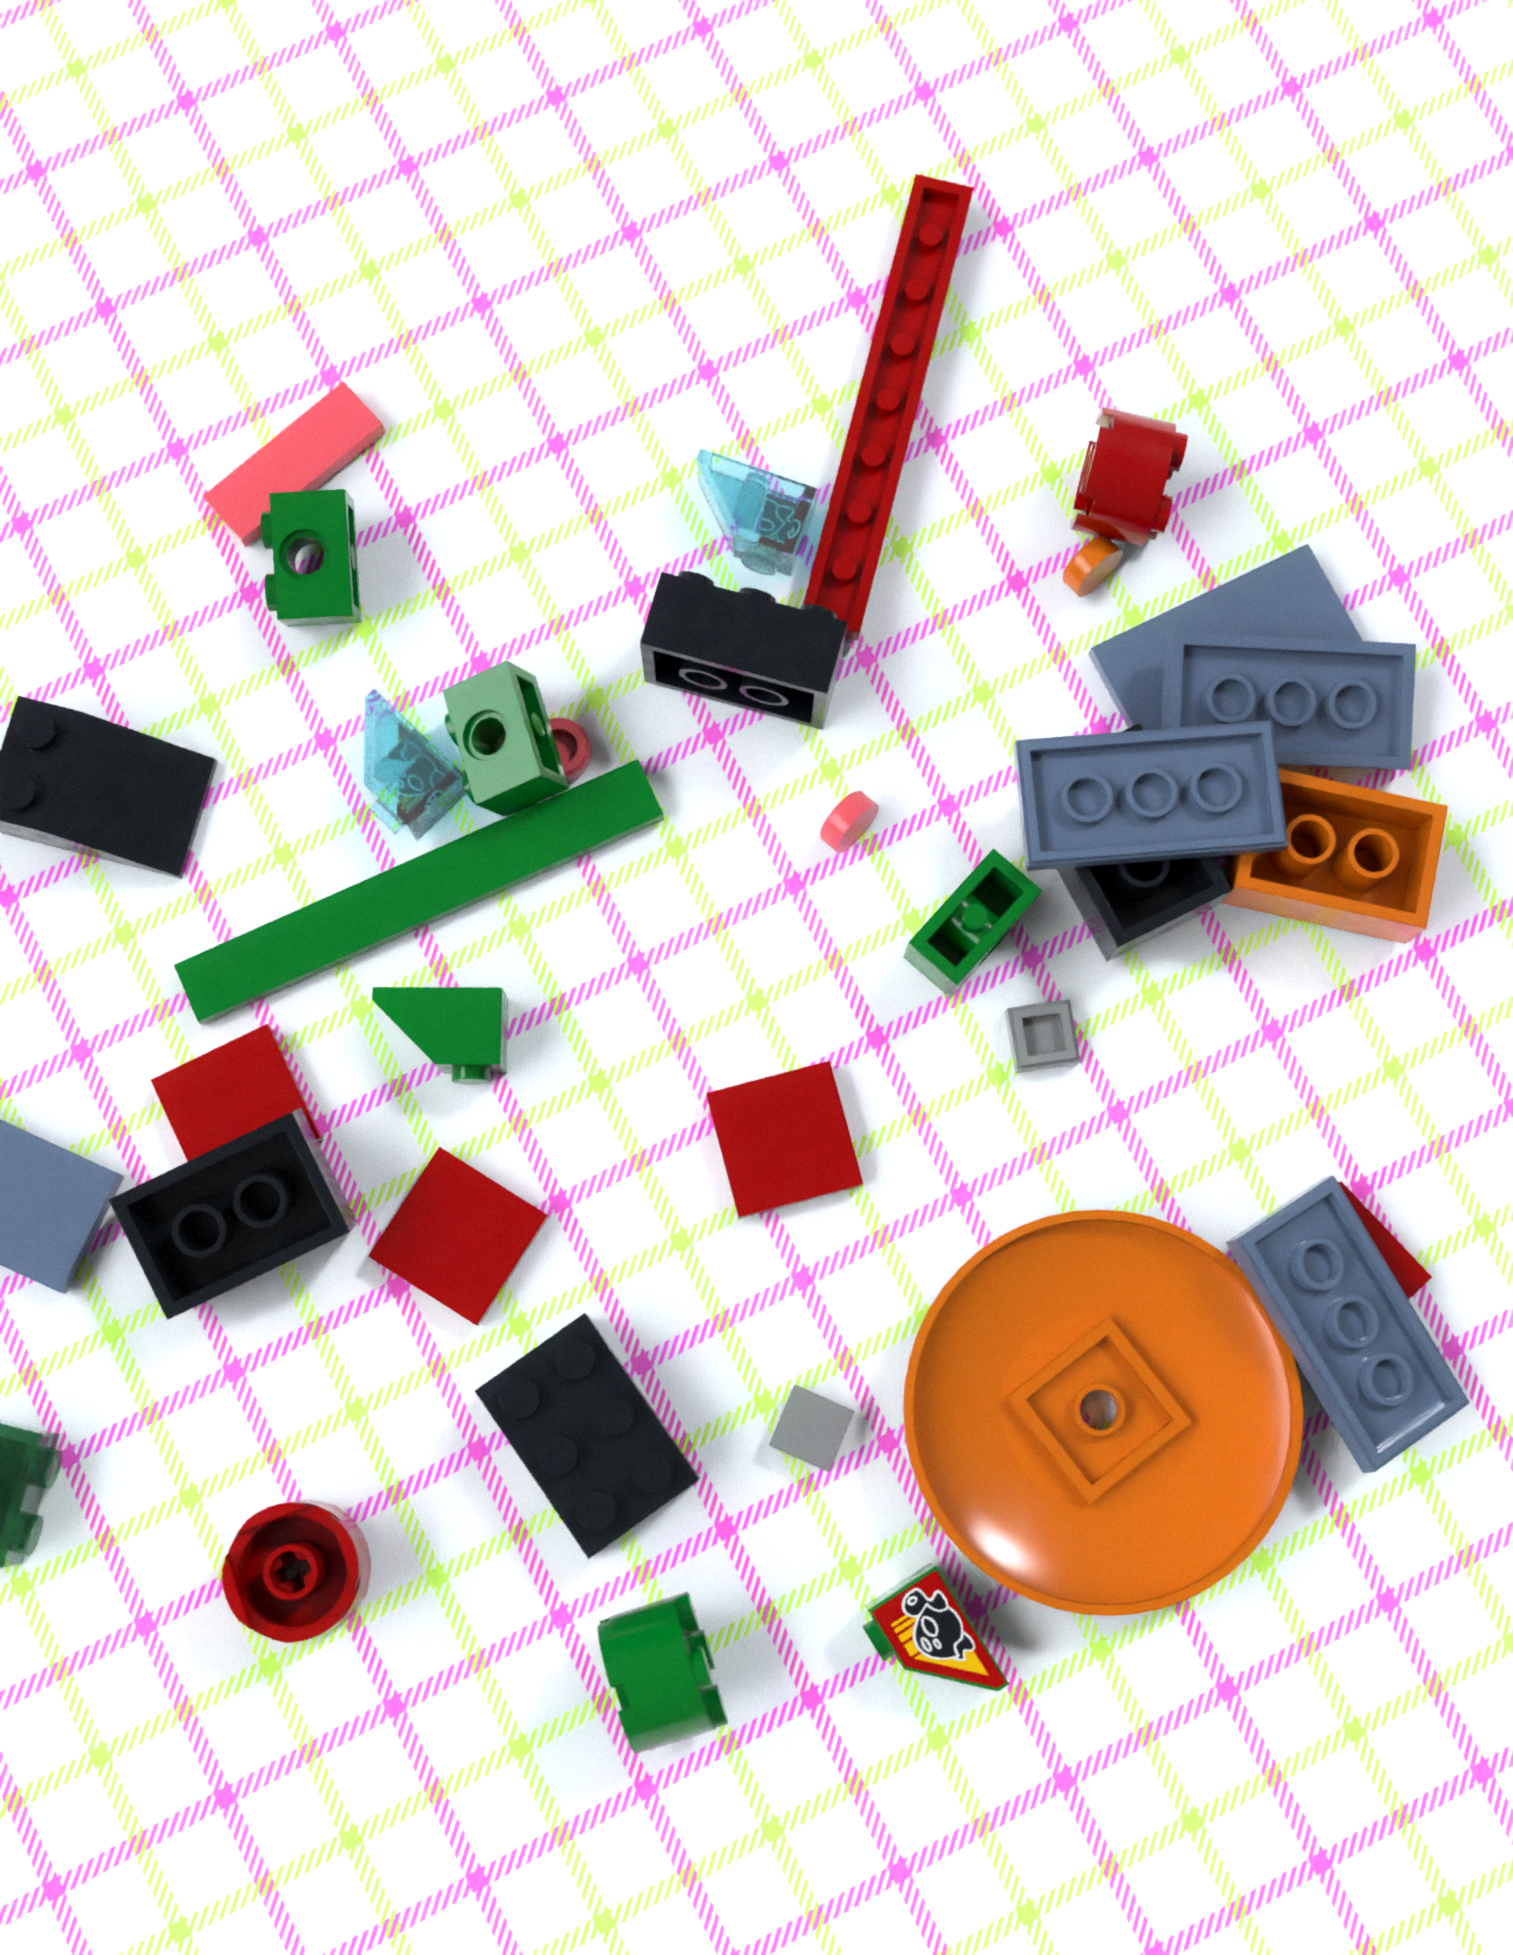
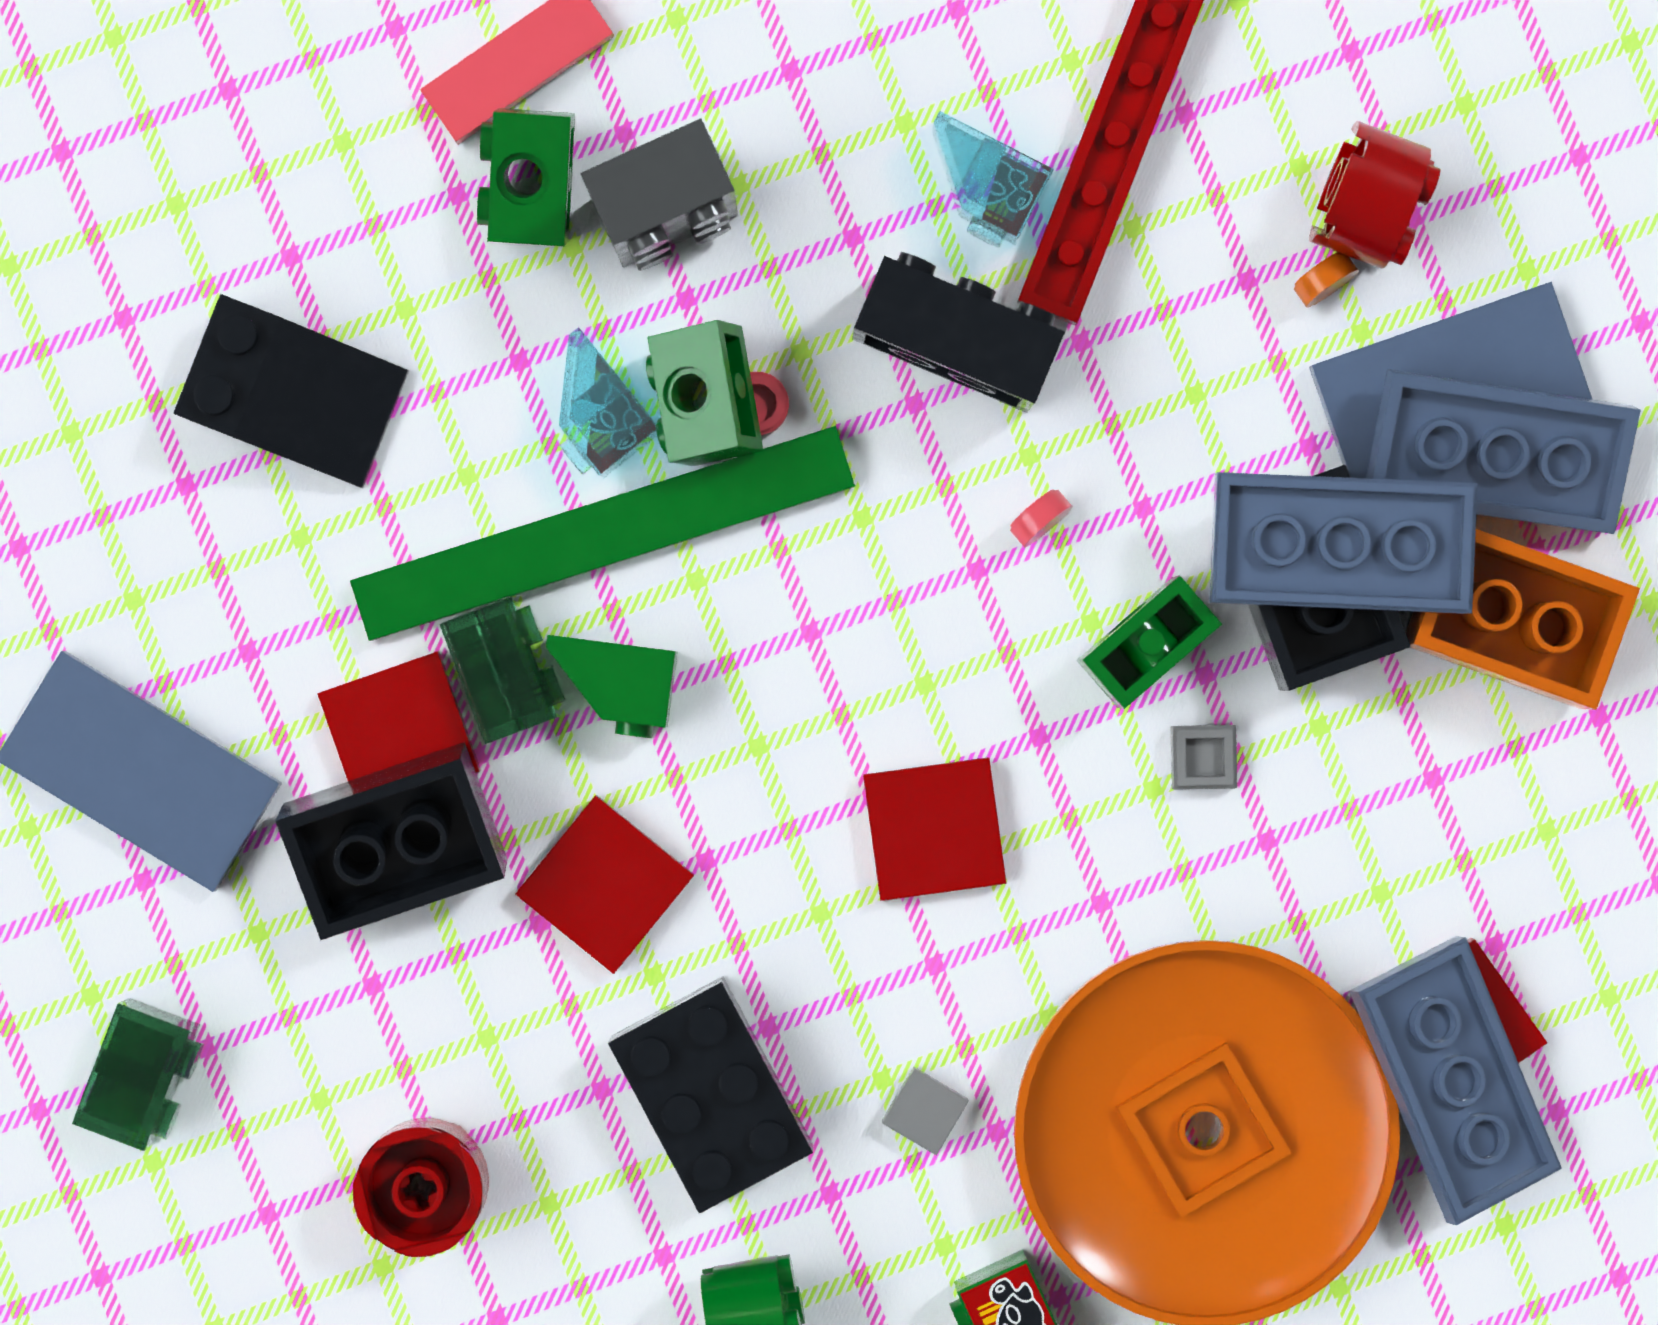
camera: 10 degrees right, 10 degrees up
none -> clear green brick [439,597,566,744]
none -> dark grey brick [580,118,738,271]

